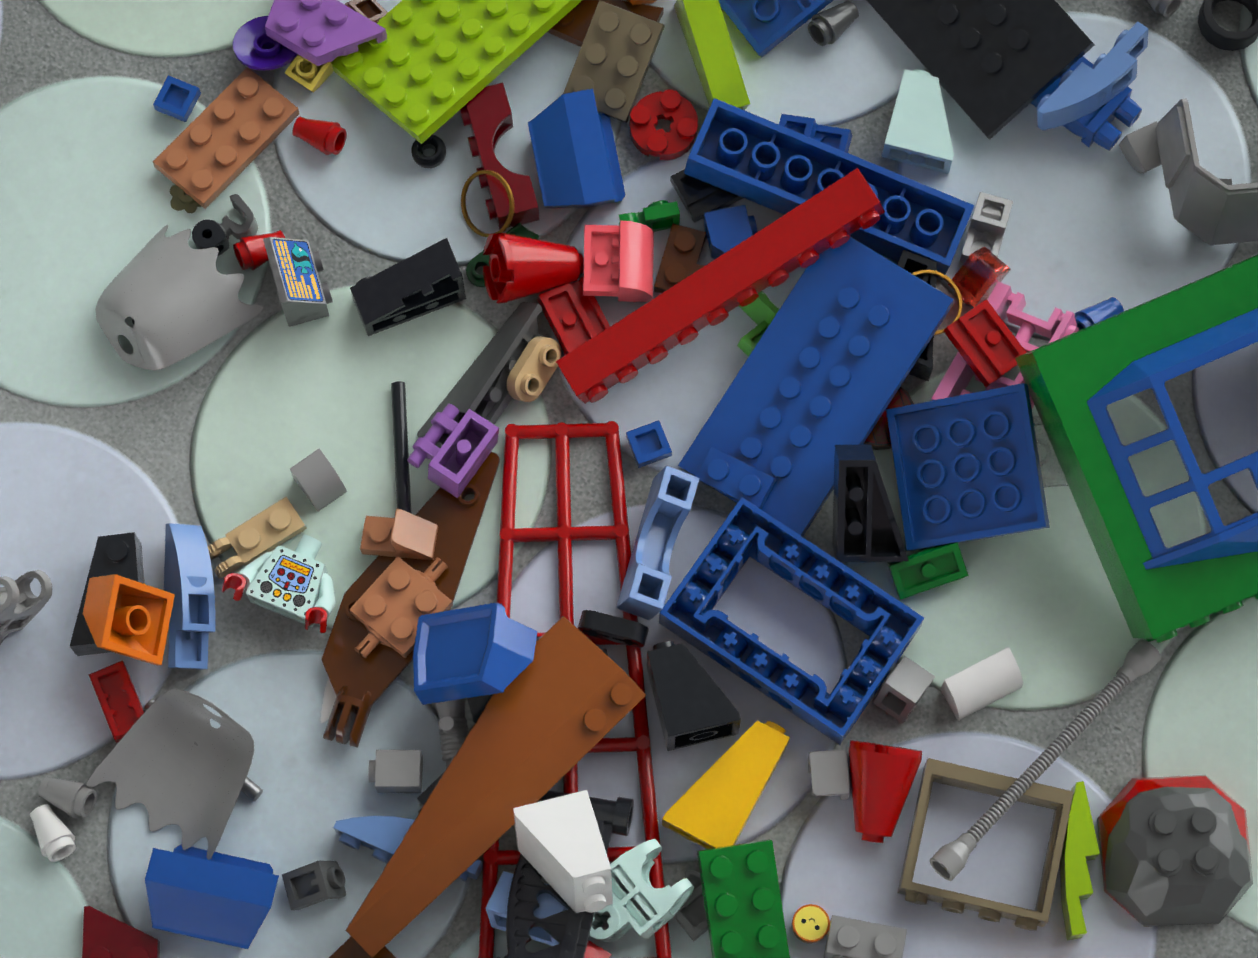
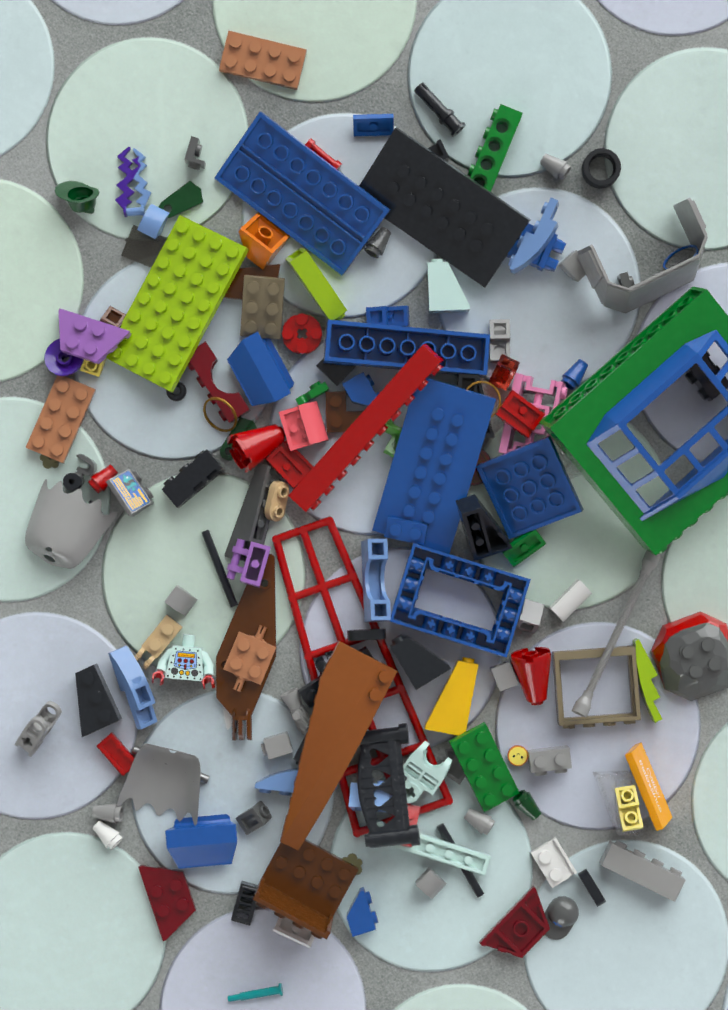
camera: 20 degrees left, 15 degrees up
orange slope [83,574,175,666] -> none
blue plate [153,75,201,122] -> none
red cone [292,116,347,155] -> none
nougat slope [360,509,438,560] -> none
blue helmet [413,603,538,705] -> none
white slope [513,790,613,913] -> none
blue plate [626,420,672,468] -> none

